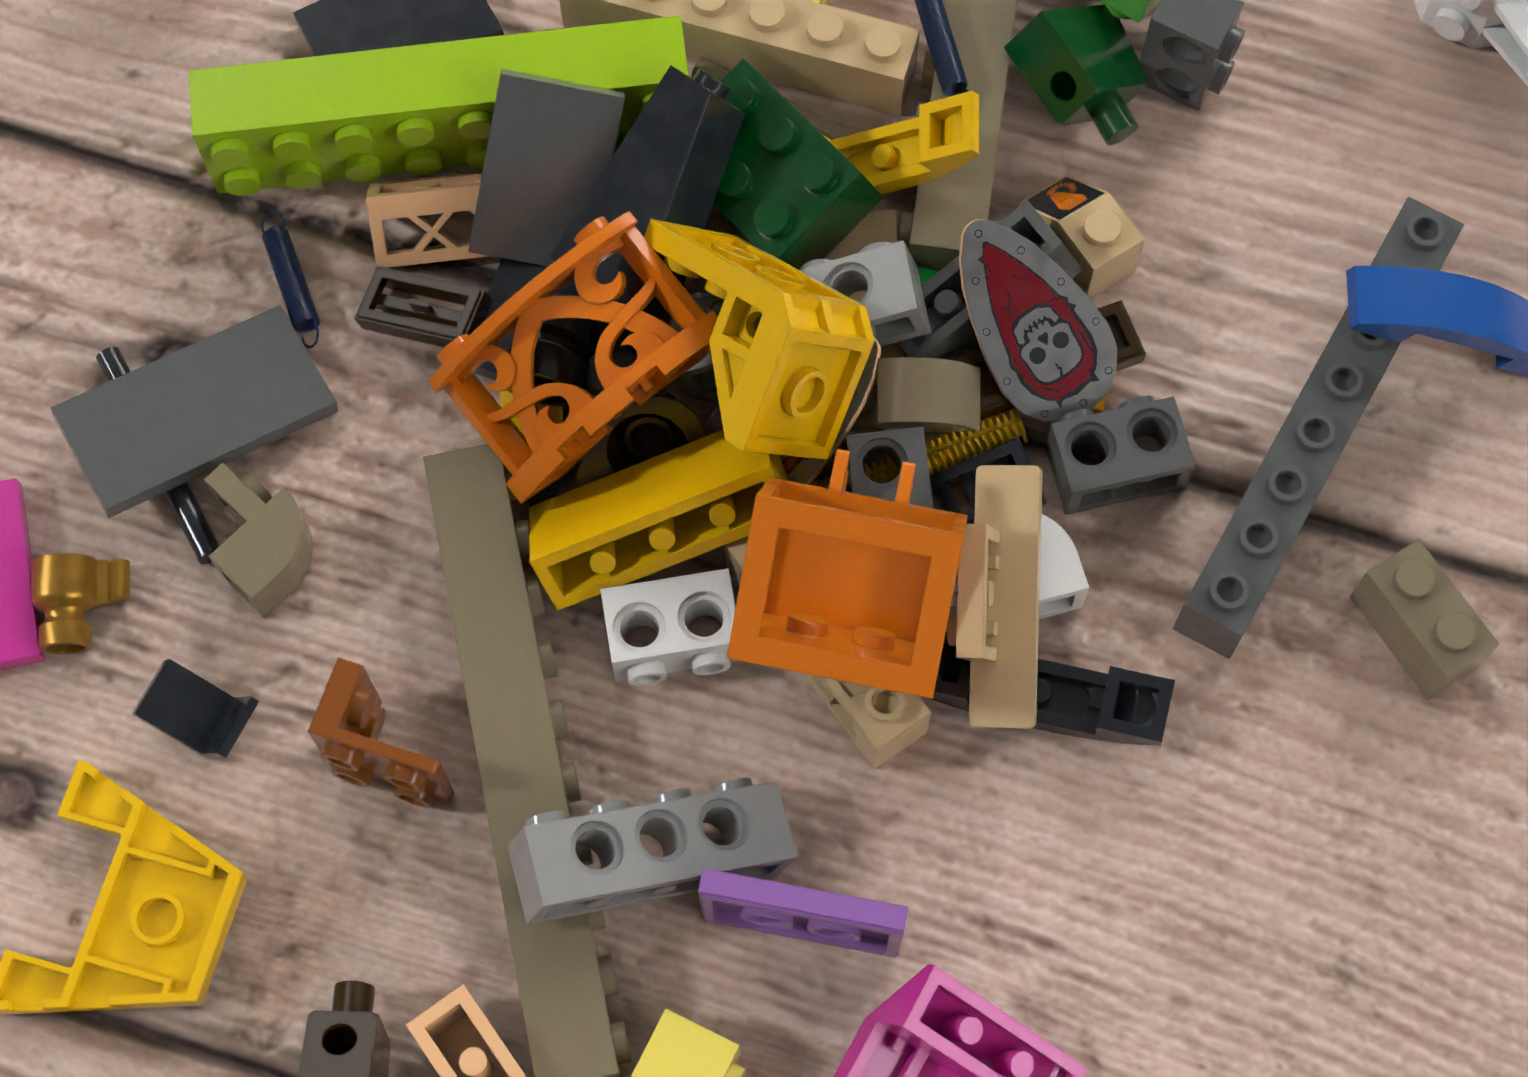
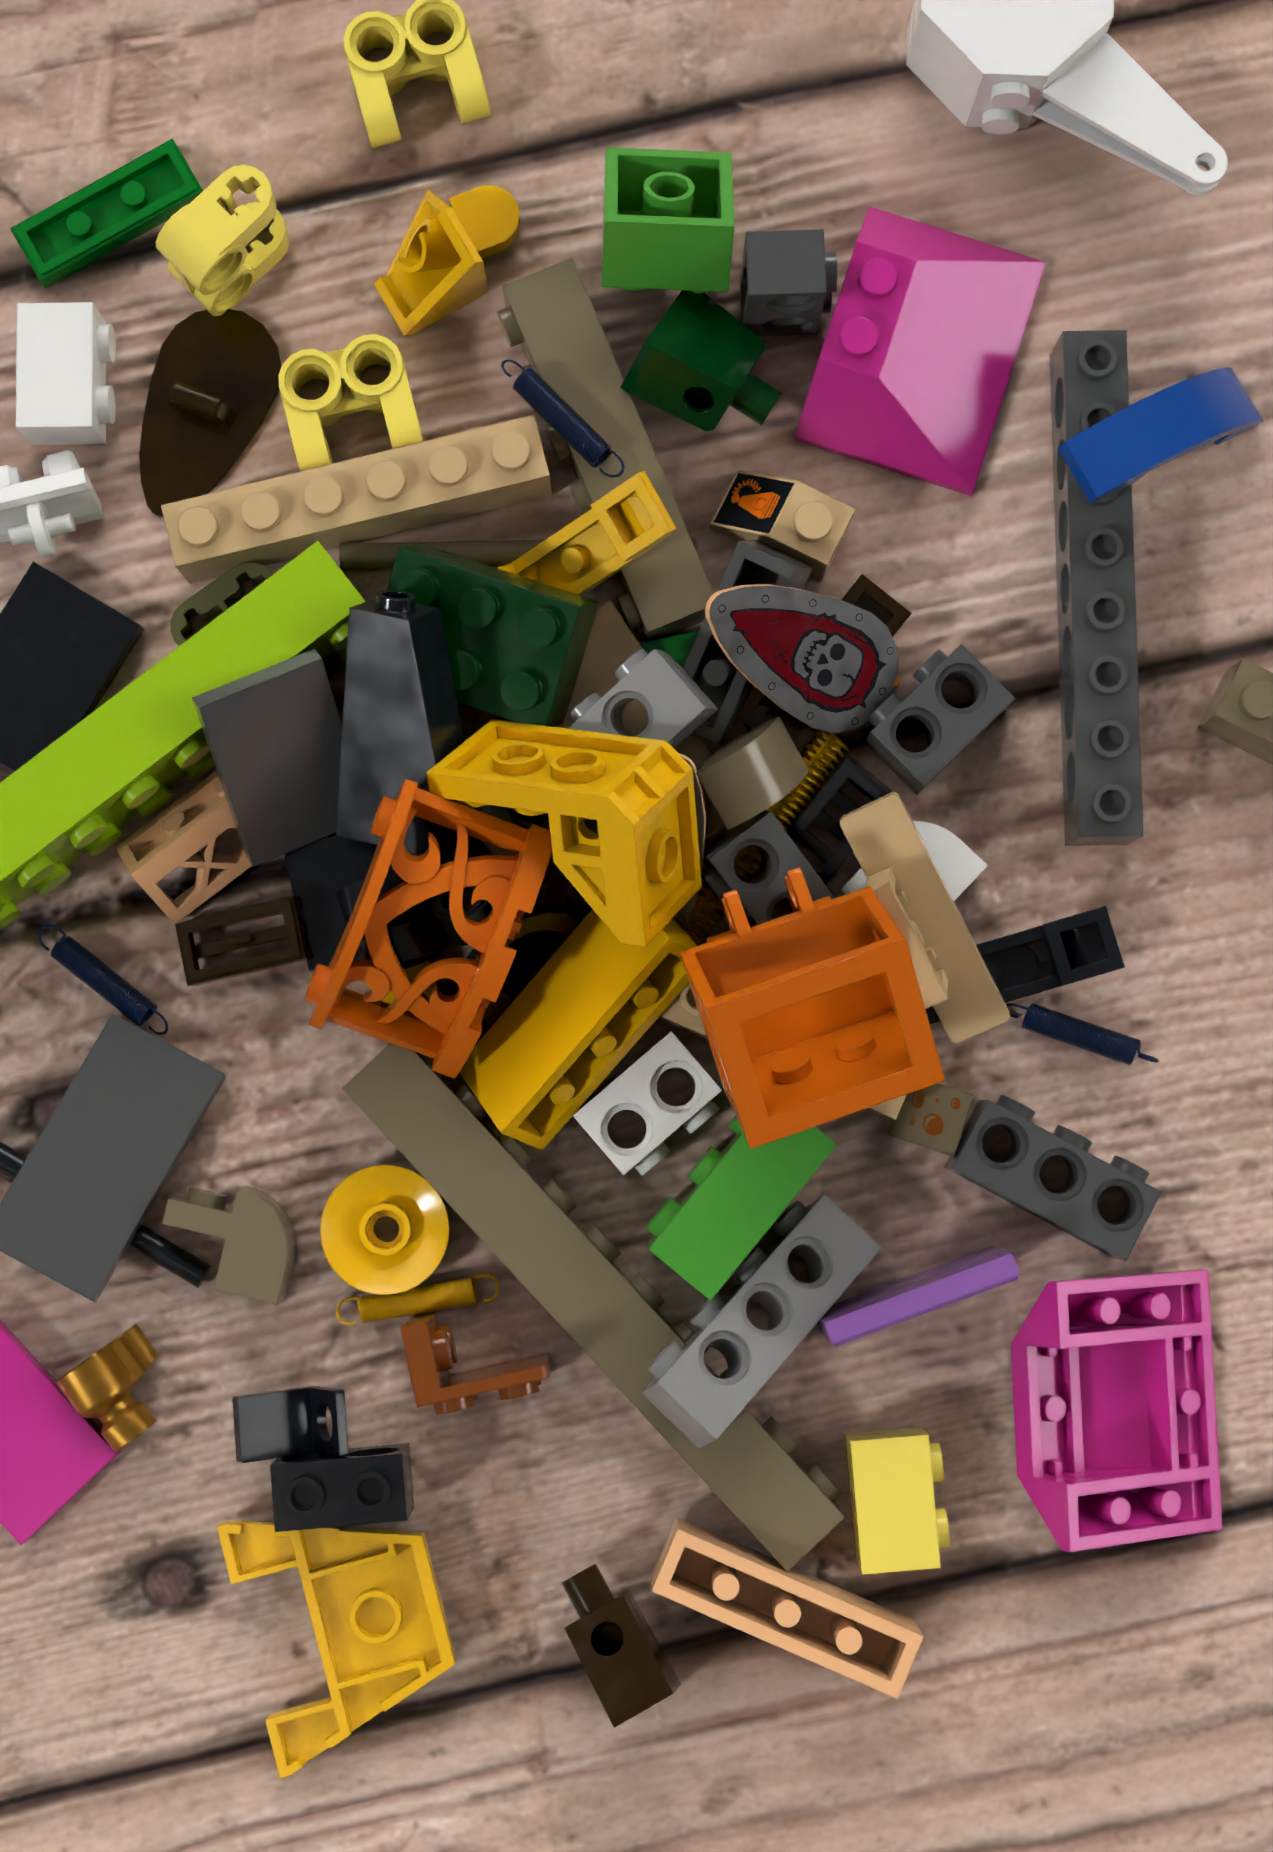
camera: 35 degrees left, 15 degrees up
none -> black brick [270,1443,414,1532]
none -> yellow dish [320,1165,450,1295]
none -> yellow piece [336,1274,500,1325]
none -> bright green brick [646,1115,838,1301]
none -> dark pink slope [794,206,1046,496]
none -> dark tan slope [888,1084,974,1156]
none -> dark grey brick [944,1095,1162,1261]
none -> dark blue piece [1006,1003,1159,1065]

